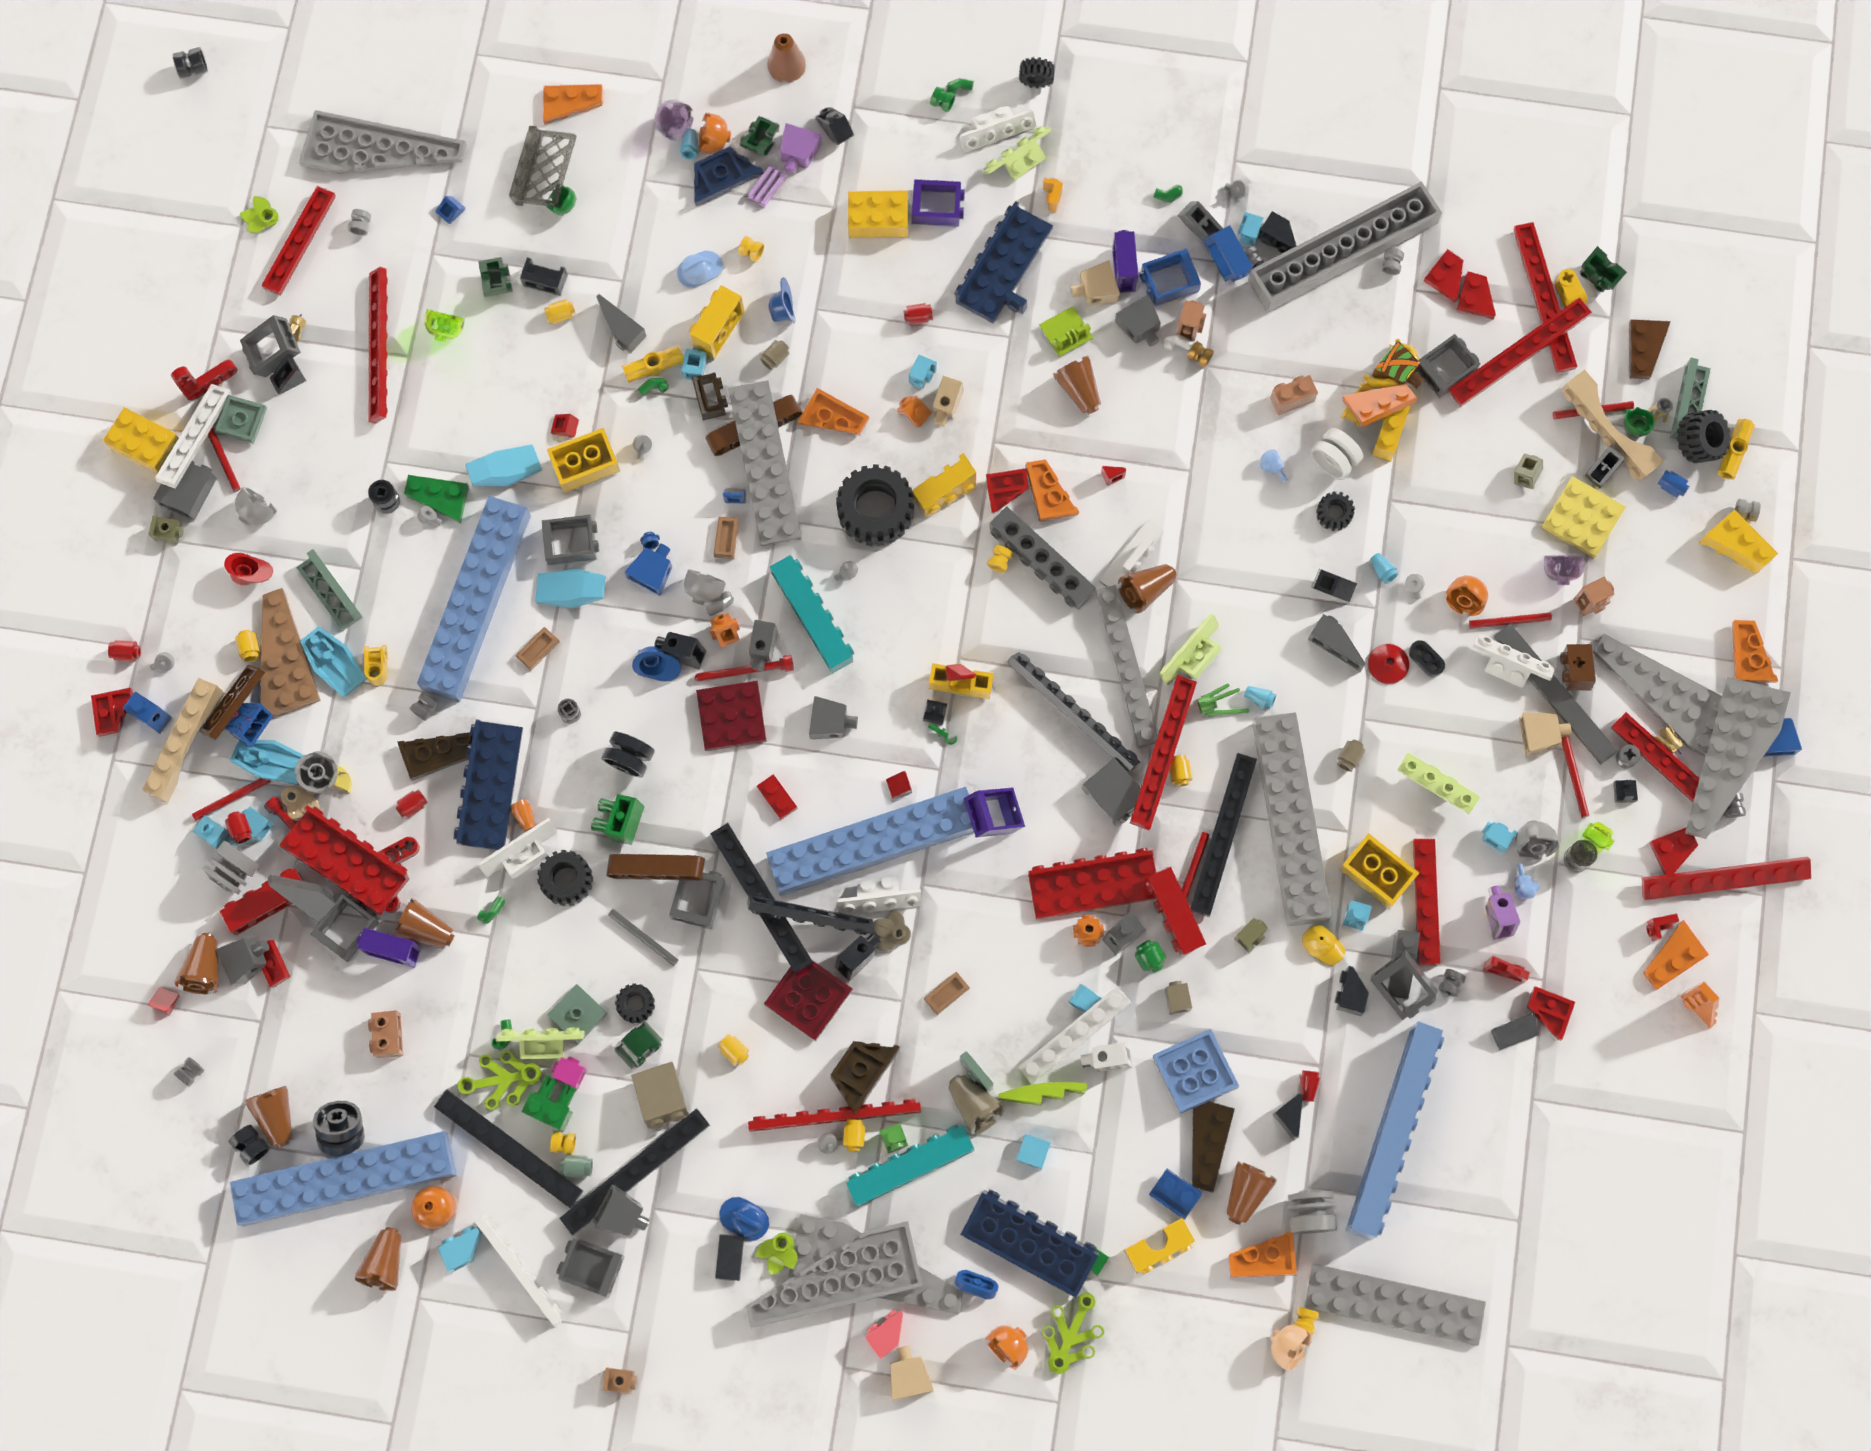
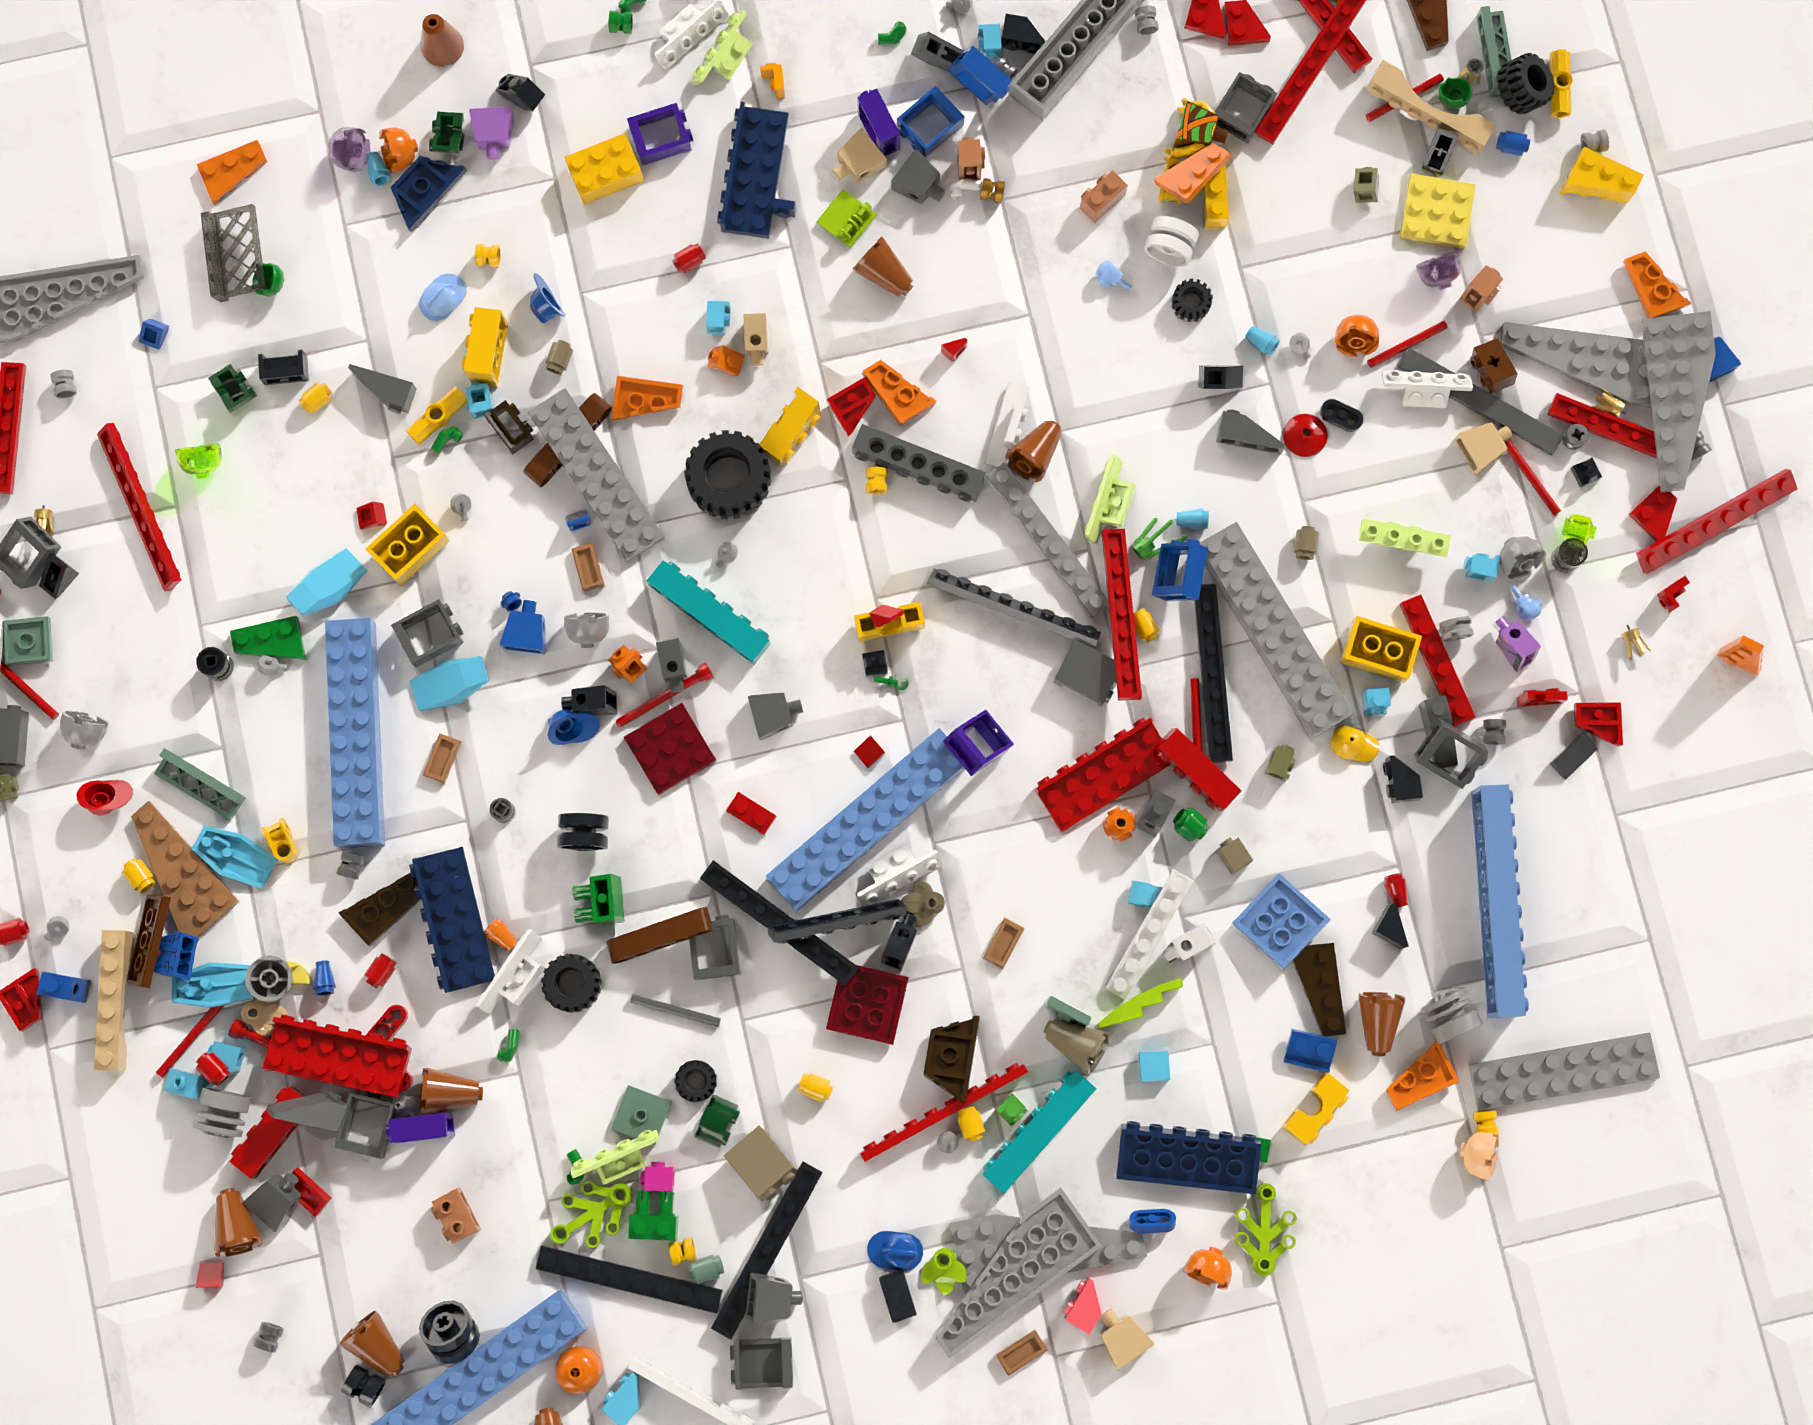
camera: 25 degrees left, 5 degrees up
light grey arm [706,591,734,616] -> none
lavender tile [748,165,787,207] -> none
orange wing [1643,920,1709,990] -> none
none -> blue cone [313,960,336,996]
none -> light grey piece [395,1095,420,1116]
none -> medium nougat tile [995,1329,1048,1376]
none -> blue window [1152,539,1208,601]
none -> light grey wheel [1439,616,1474,642]
none -> pearl gold piece [1621,625,1651,660]

